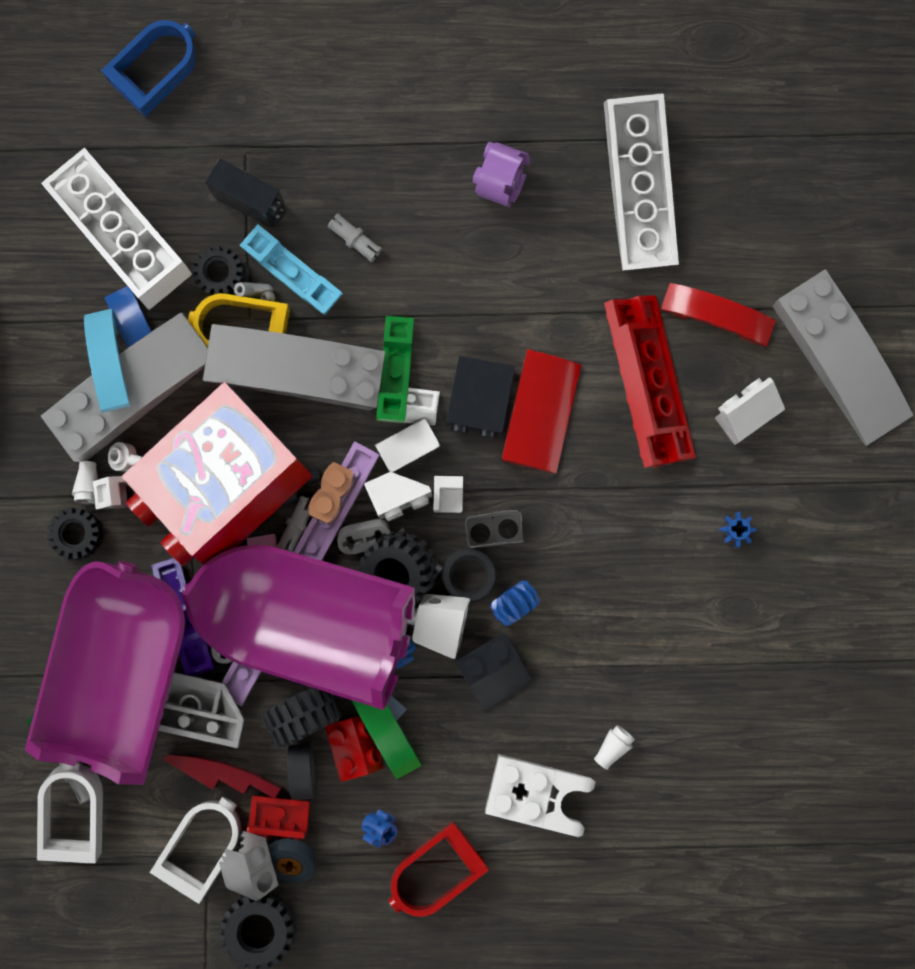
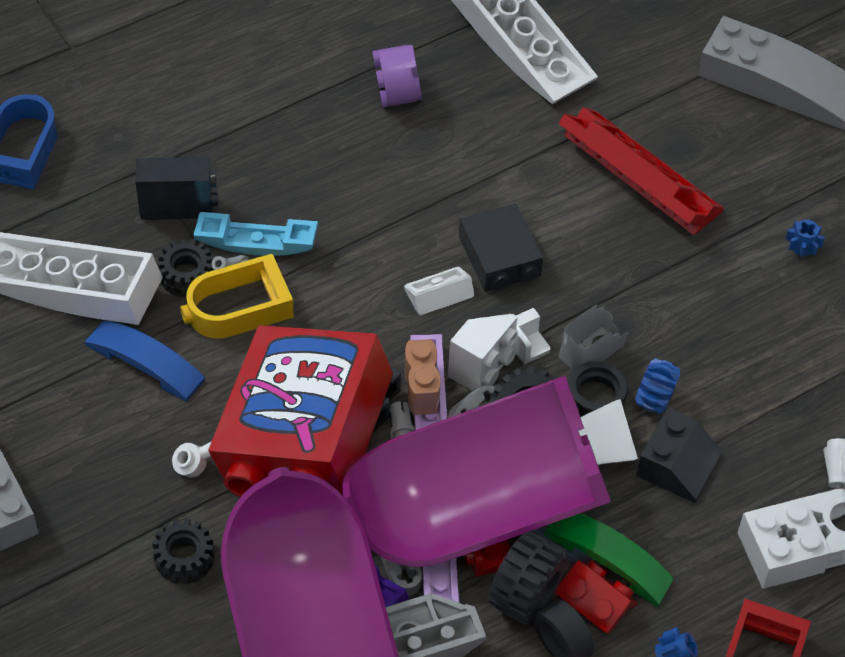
camera: 35 degrees left, 30 degrees down
light grey slope [41,313,208,462] -> none
white cone [72,461,98,505] -> none
medium azure slope [84,309,130,413] -> none
white panel [93,476,128,510] -> none
light grey slope [203,324,385,410] -> none
light grey pin [328,213,382,262] -> none
white slope [375,418,440,472] -> none
green slope [376,316,414,423] -> none
red slope [501,349,581,474] -> none
red slope [660,283,776,347] -> none
white slope [715,378,785,445] -> none

